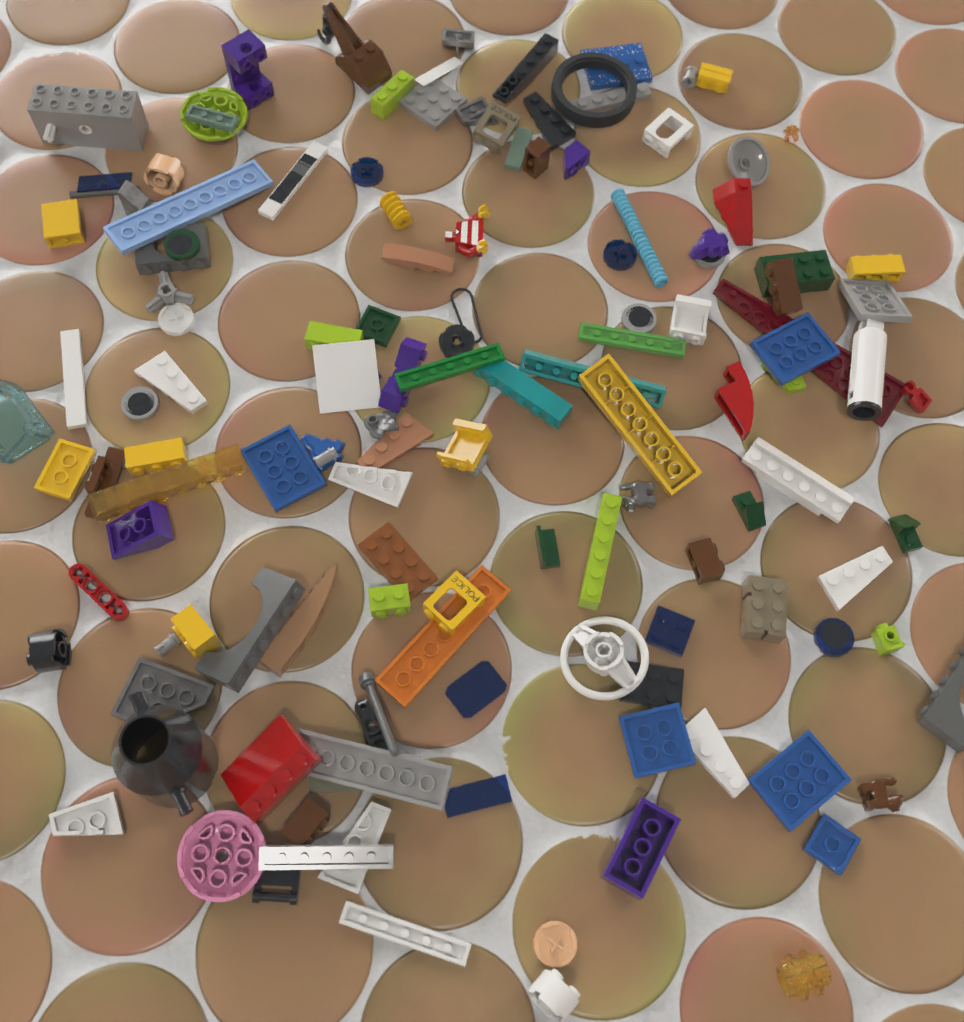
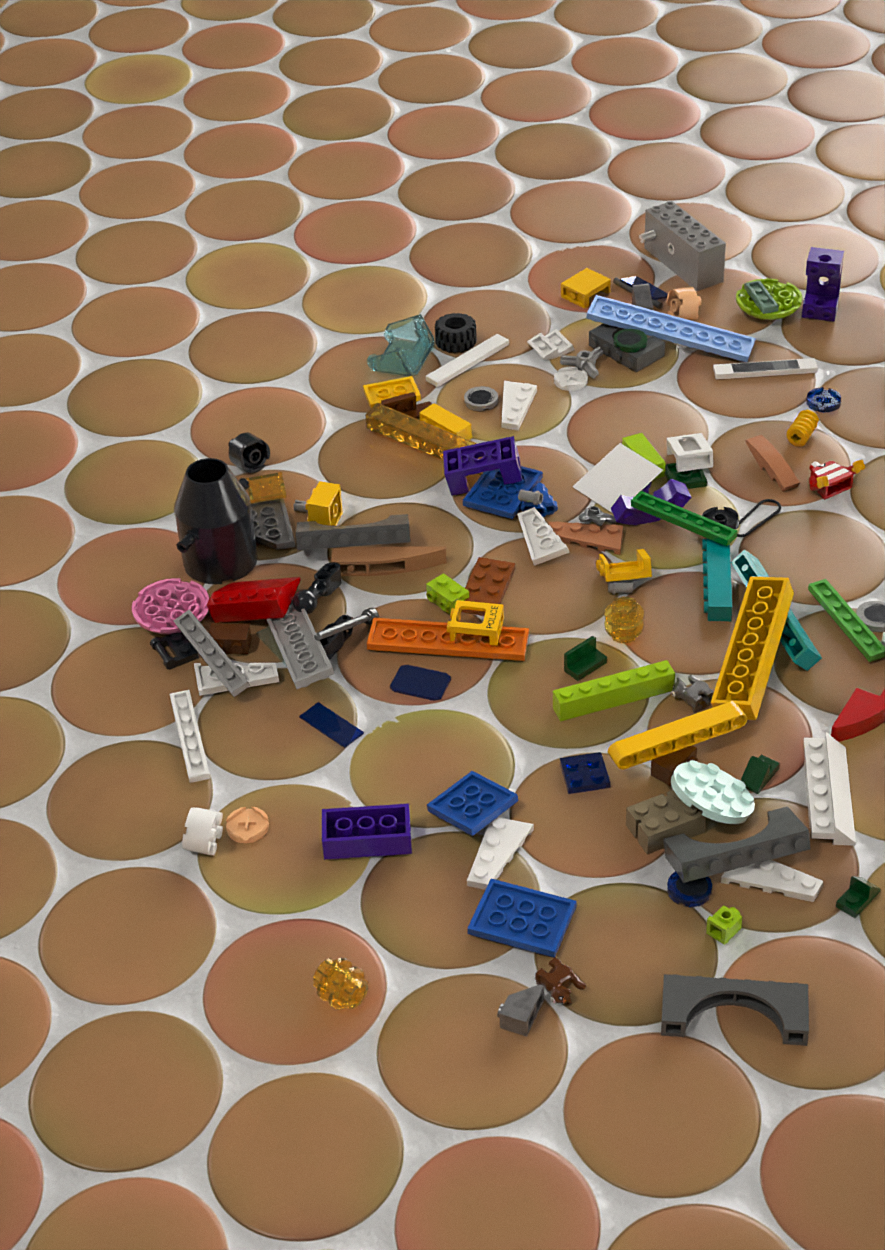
camera: 65 degrees right, 25 degrees down
white wing [48,792,125,837] -> none
red beam [68,563,129,622] -> none
dark purple slope [106,500,174,560] -> none
white piece [560,616,649,701] -> none
black plate [619,661,684,708] -> none
blue tile [802,814,861,876] -> none
none -> clear yellow slope [246,472,287,503]
none -> black beam [293,562,342,614]
none -> black tyre [435,313,477,353]
none -> dark purple plate [443,436,522,496]
none -> flat silver slope [497,984,544,1037]
none -> white slope [527,329,574,360]
none -> clear yellow piece [604,597,644,643]
none -> yellow beam [608,701,747,770]
none -> dark grey arch [663,806,811,883]
none -> white panel [667,433,713,472]
none -> light aqua plate [671,760,755,824]

